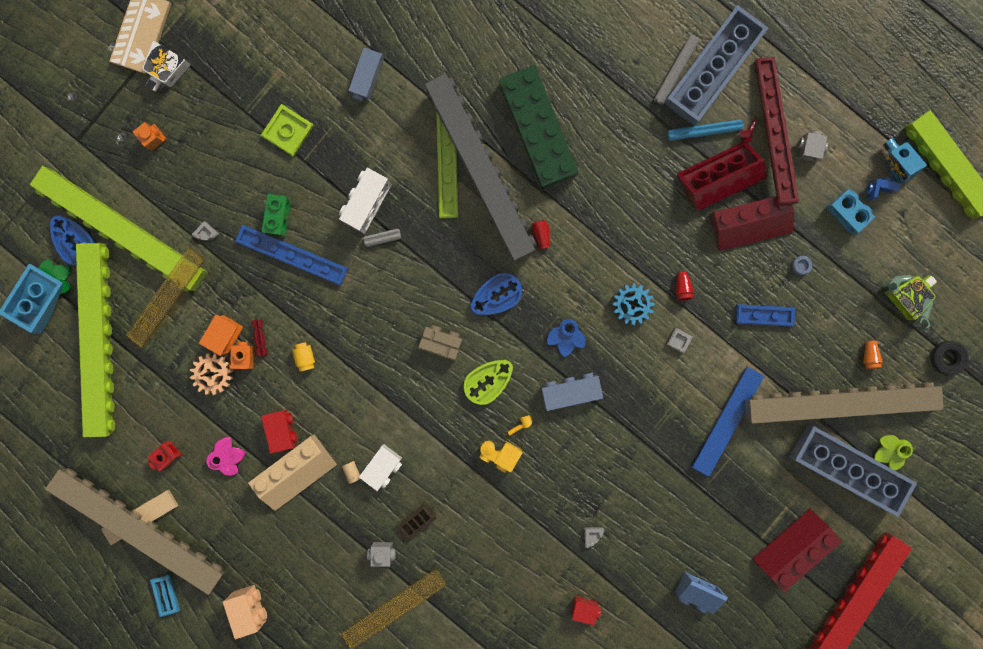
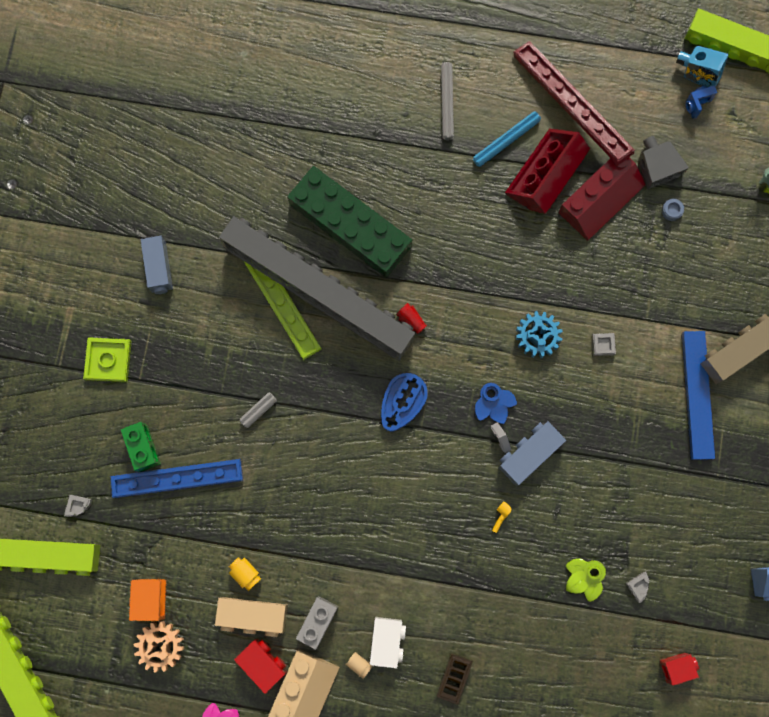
camera: 30 degrees left, 10 degrees down
clear yellow tile [126,247,206,347] -> none
orange brick [229,342,254,369] -> none
dark red axle [251,319,268,357] -> none
white brick [339,168,392,234] -> none
dark tan brick [418,324,463,361] -> none
lime piece [464,360,513,405] -> none
yellow brick [479,441,523,473] -> none
sand blue brick [664,5,768,126] -> none
red cone [675,272,695,301] -> none
blue tile [735,304,795,327] -> none
dark red hand [740,118,758,142] -> none
light grey brick [798,131,828,162] -> none
dark azure brick [826,189,875,235] -> none
none -> tan brick [215,597,288,637]
none -> light grey brick [296,596,338,650]
none -> light grey tile [491,422,511,453]
none -> lime plate [566,558,606,602]
none -> dark grey torso [639,136,689,190]

